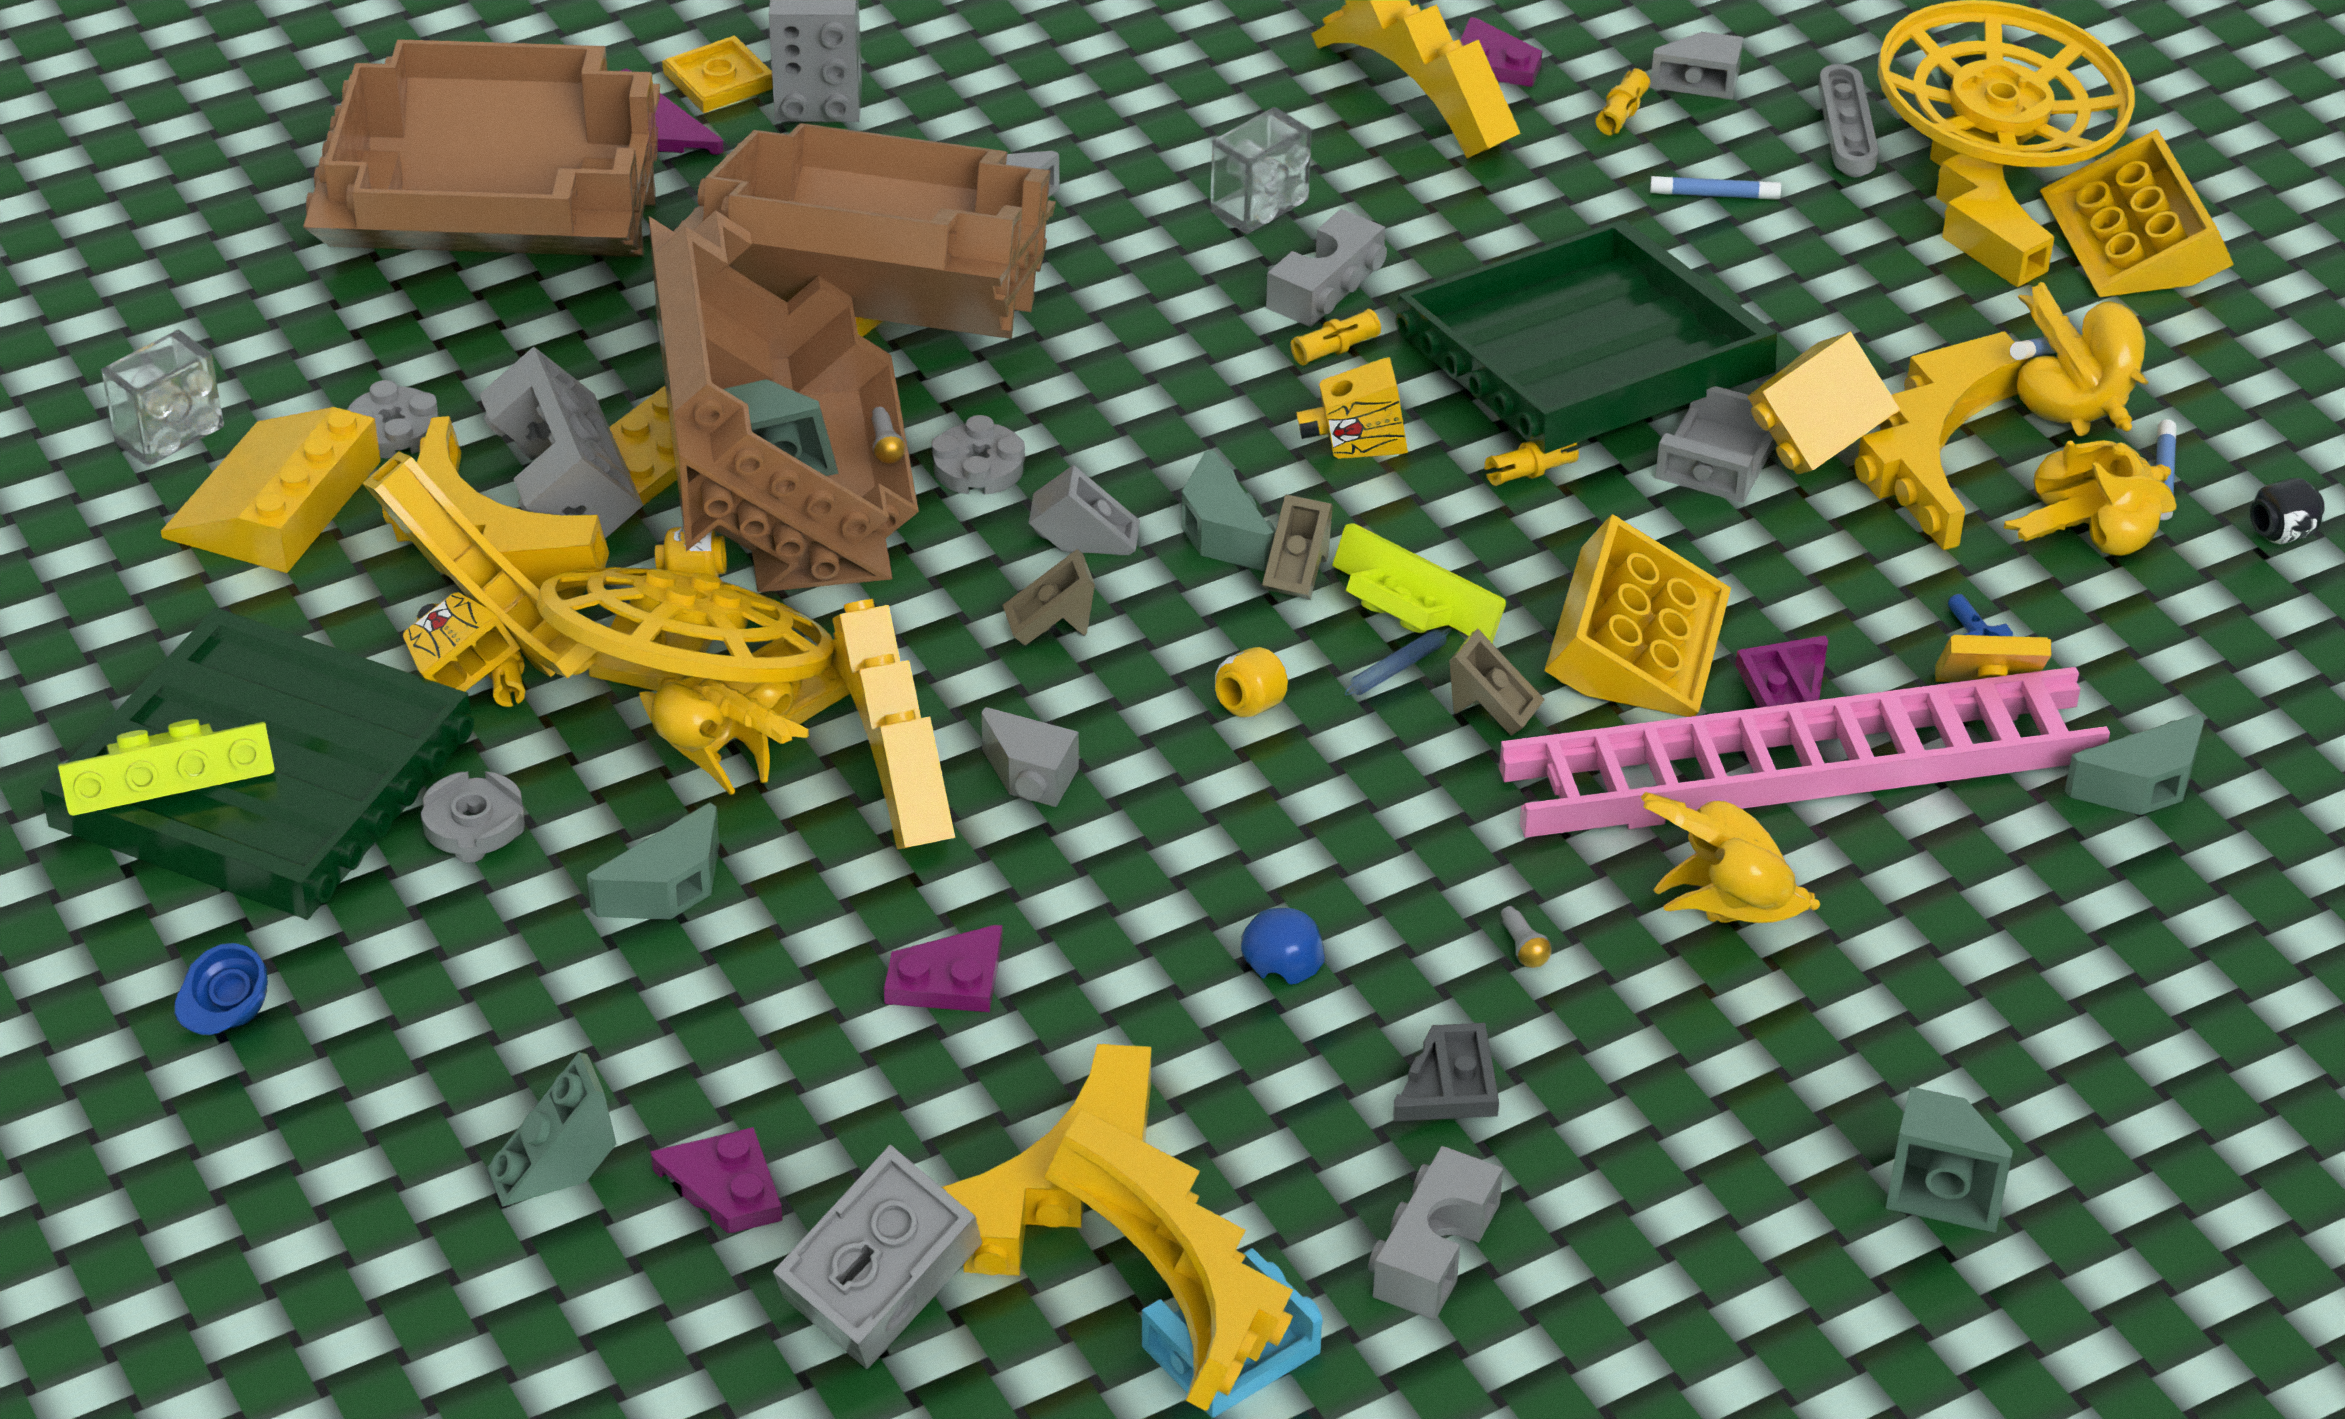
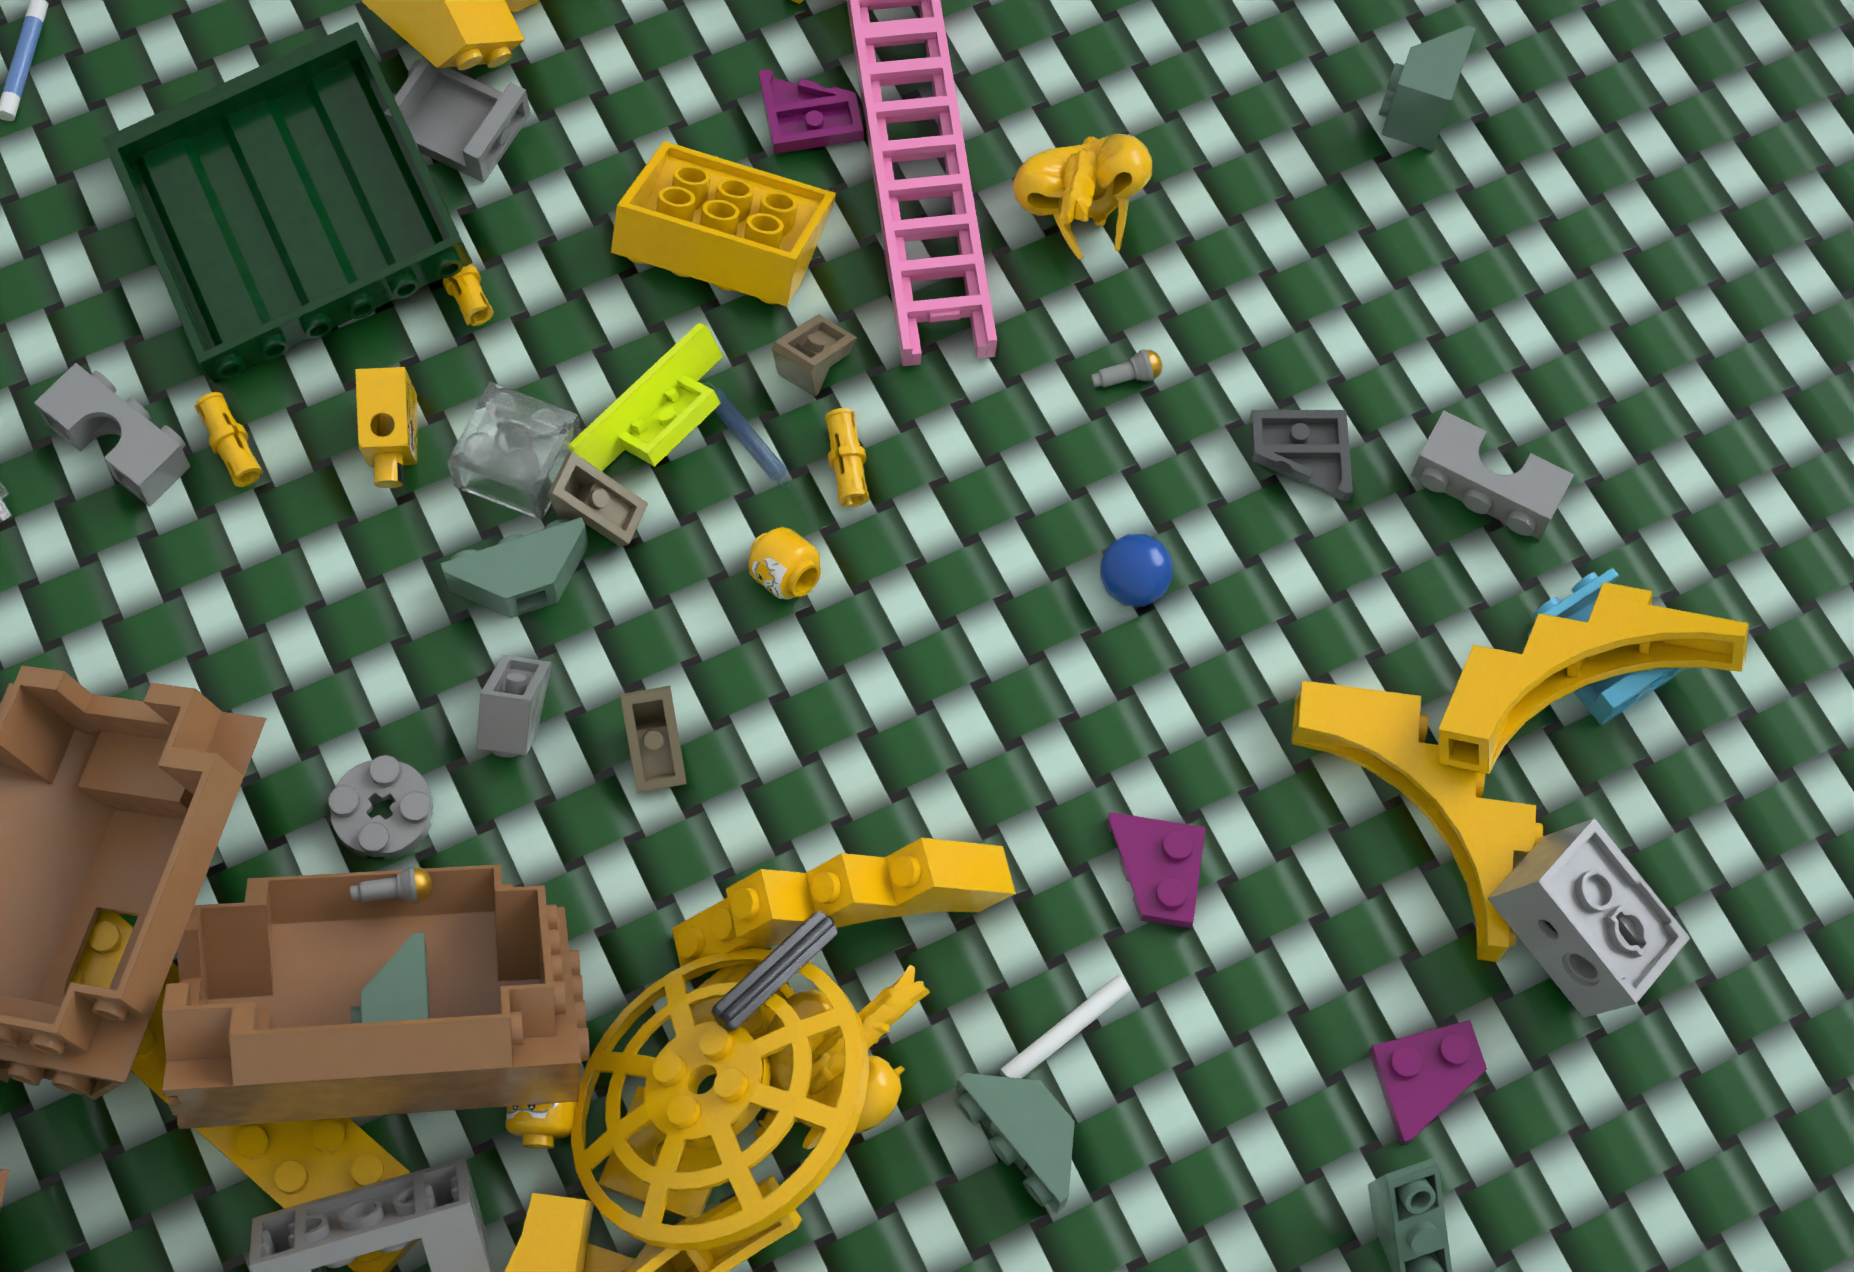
camera: 90 degrees left, 25 degrees up
light grey slope [981,707,1079,807] -> none
none -> clear brick [448,381,581,520]
none -> axle [711,911,838,1031]
none -> yellow pin [825,408,869,507]
none -> white bar [999,975,1131,1079]

